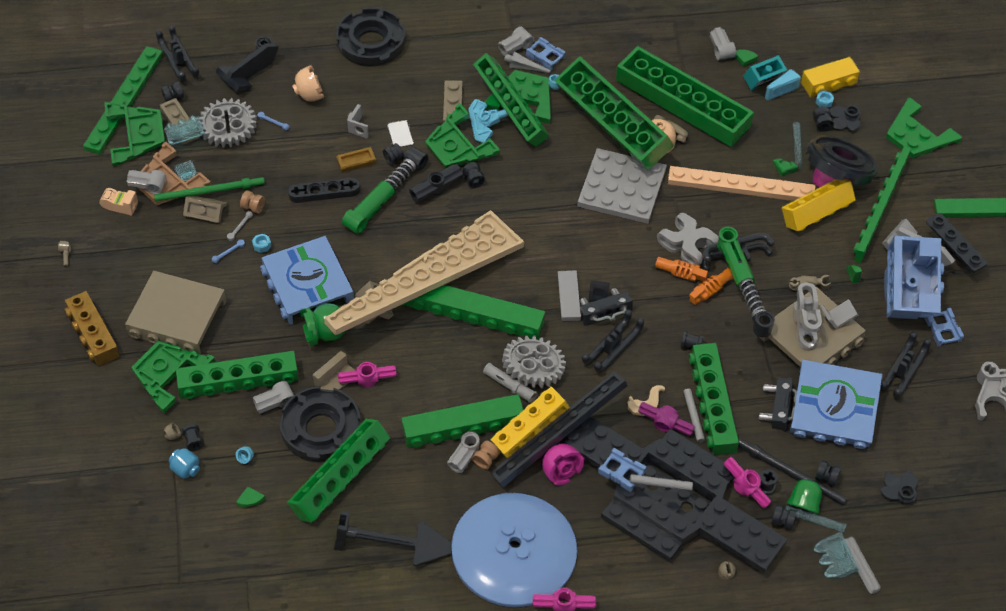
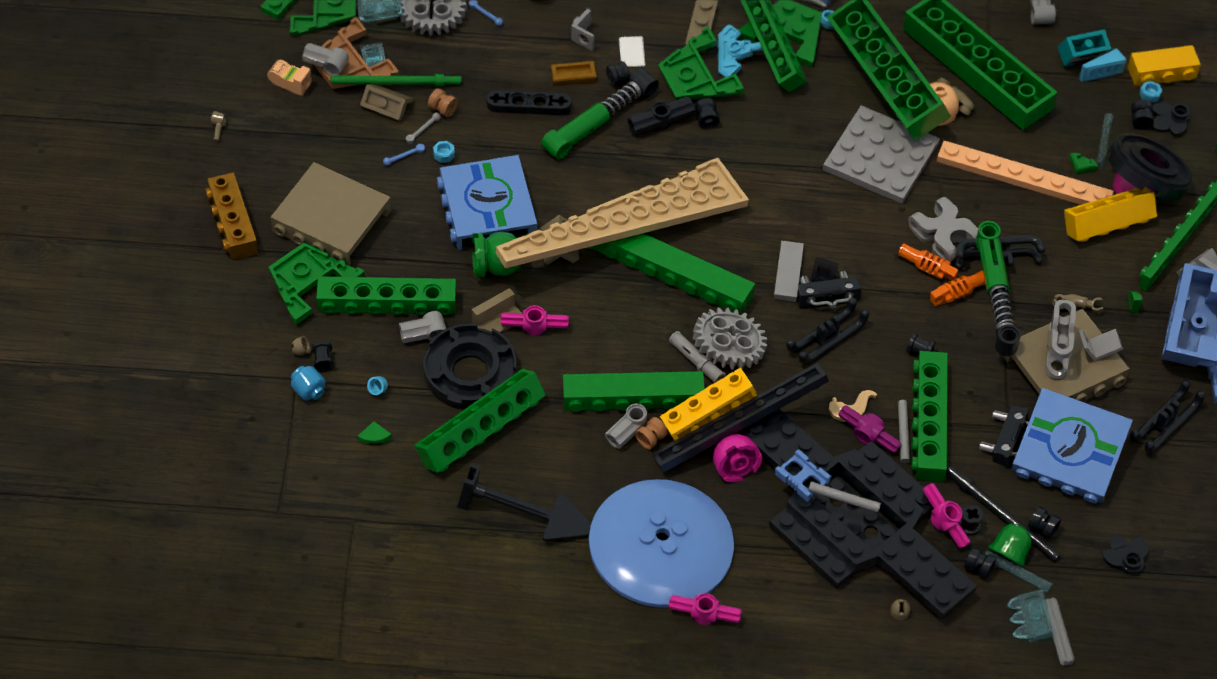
camera: 10 degrees right, 0 degrees up
green tile [735,50,758,67] -> none

